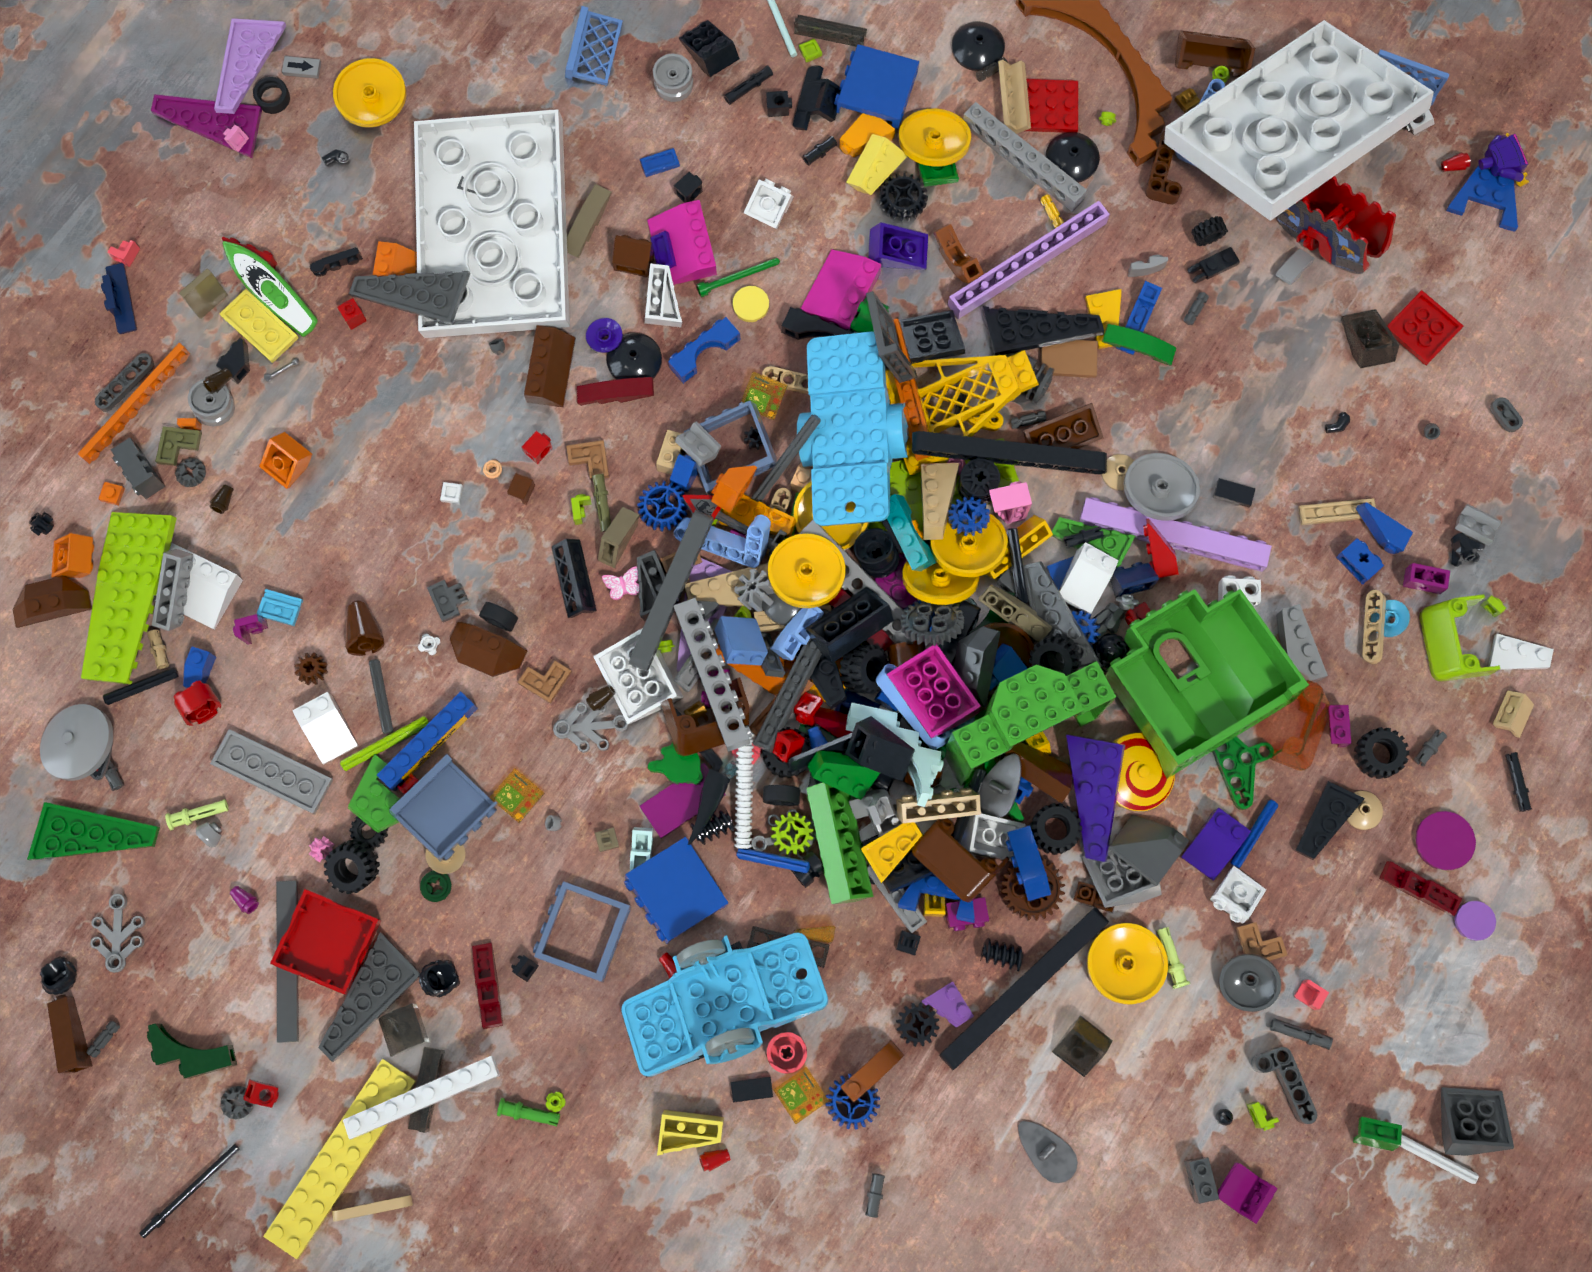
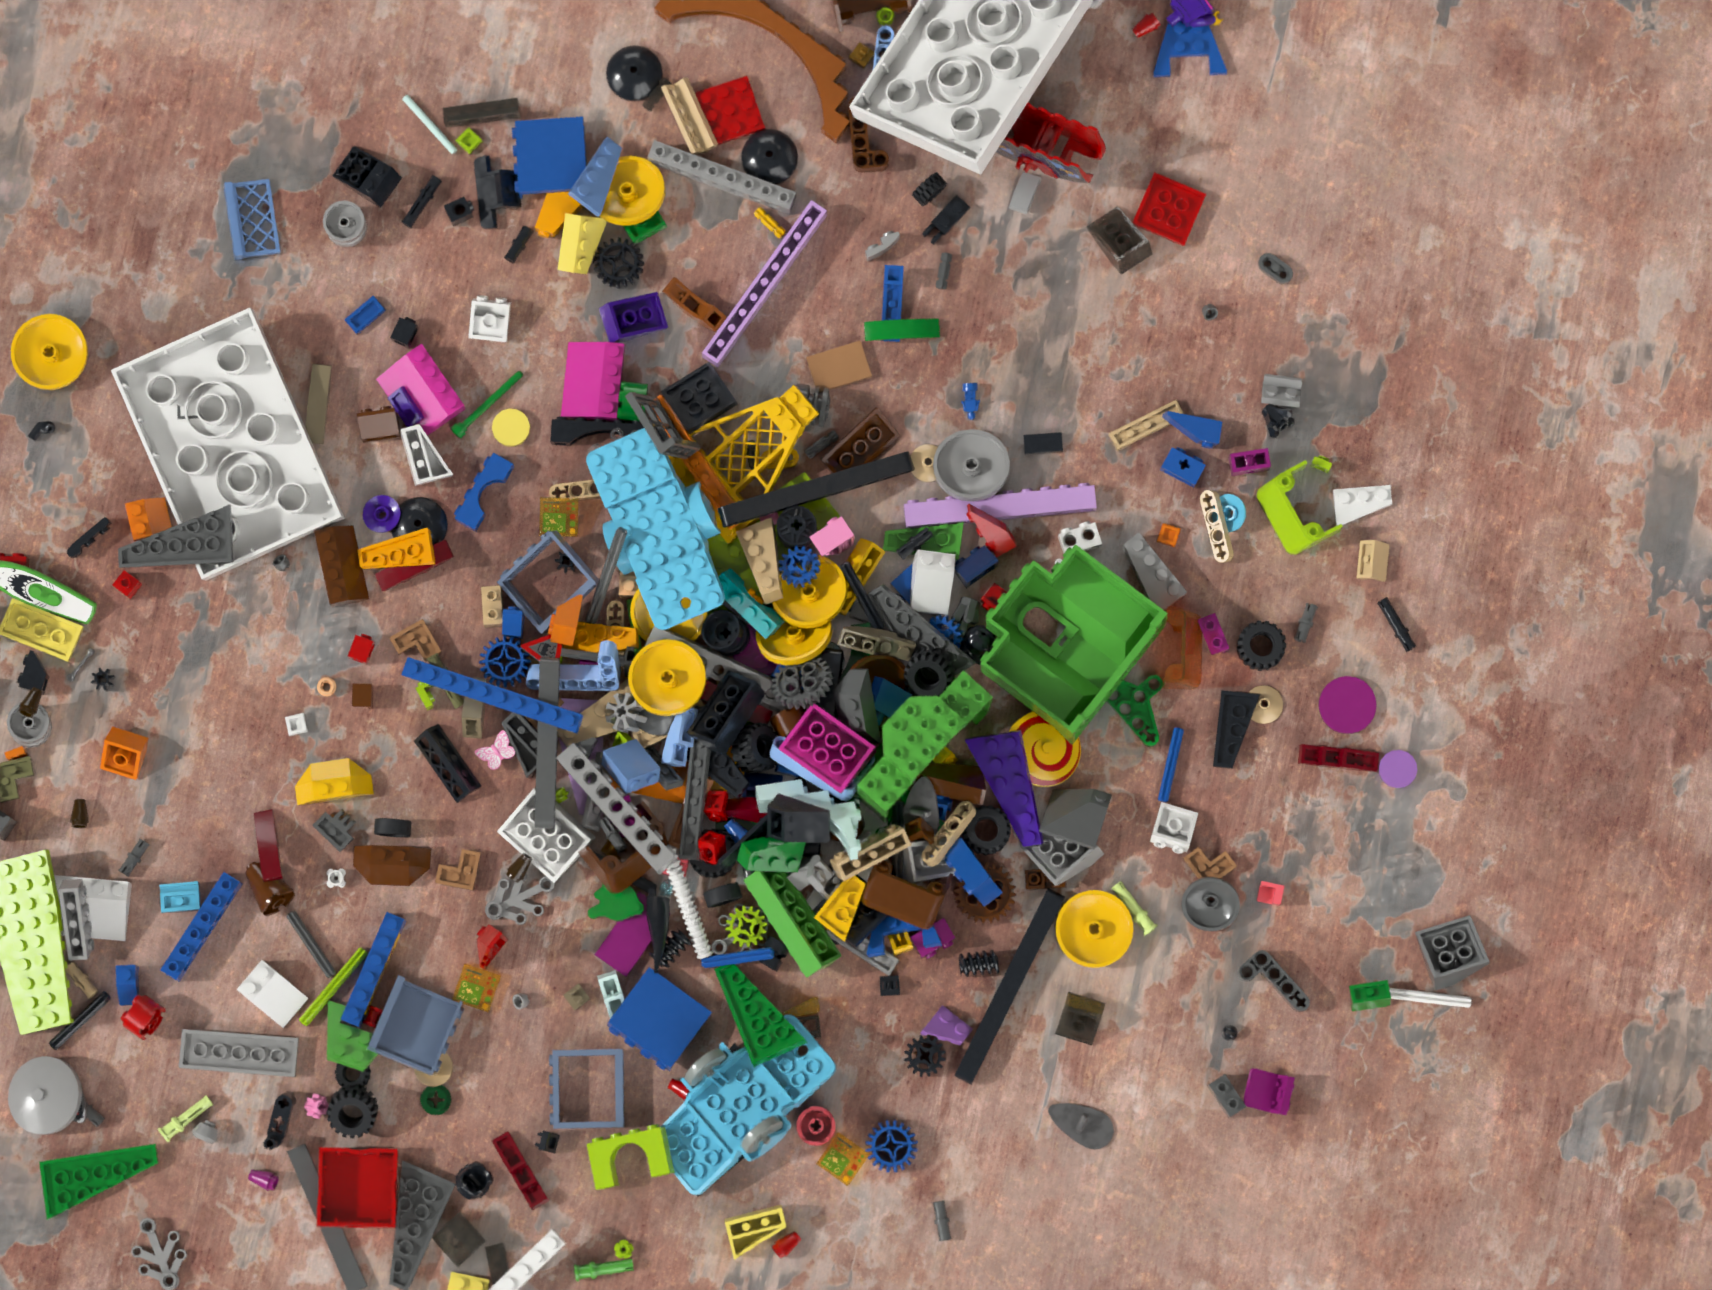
camera: 20 degrees left, 5 degrees up
dark grey gear [175,457,206,487] -> none
magenta bracket [233,614,268,645] -> none
reddish brown gear [294,652,328,685] -> none
light grey bracket [675,421,721,466] -> none
black tile [731,1077,773,1103] -> none
dark orange arch [840,1040,904,1102] -> none
black wing [983,306,1104,356] -> none
yellow wing [1085,289,1122,349] -> none
lime plate [1099,112,1116,126] -> none
white plate [1116,594,1139,610] -> none
dark purple slope [1181,808,1251,881] -> none
lime bracket [1247,1102,1279,1131] -> none
dark grey pin [1270,1018,1333,1050] -> none
black arm [1325,412,1350,433] -> none
none -> black gear [91,668,115,692]
none -> dark grey pin [118,838,150,877]
none -> blue brick [160,872,243,982]
none -> dark red slope [254,809,283,882]
none -> black beam [263,1091,297,1150]
none -> yellow wedge [295,758,374,805]
none -> light orange wing [357,527,436,569]
none -> blue plate [401,657,584,734]
none -> red wedge [477,924,508,970]
none -> medium blue wing [568,137,622,217]
none -> lime arch [586,1124,675,1190]
none -> dark grey axle [600,817,627,853]
none -> green wing [714,964,807,1067]
none -> reddish brown panel [905,817,934,845]
none -> tan beam [922,801,976,867]
none -> blue piece [961,383,980,420]
none -> orange tile [1157,523,1181,548]

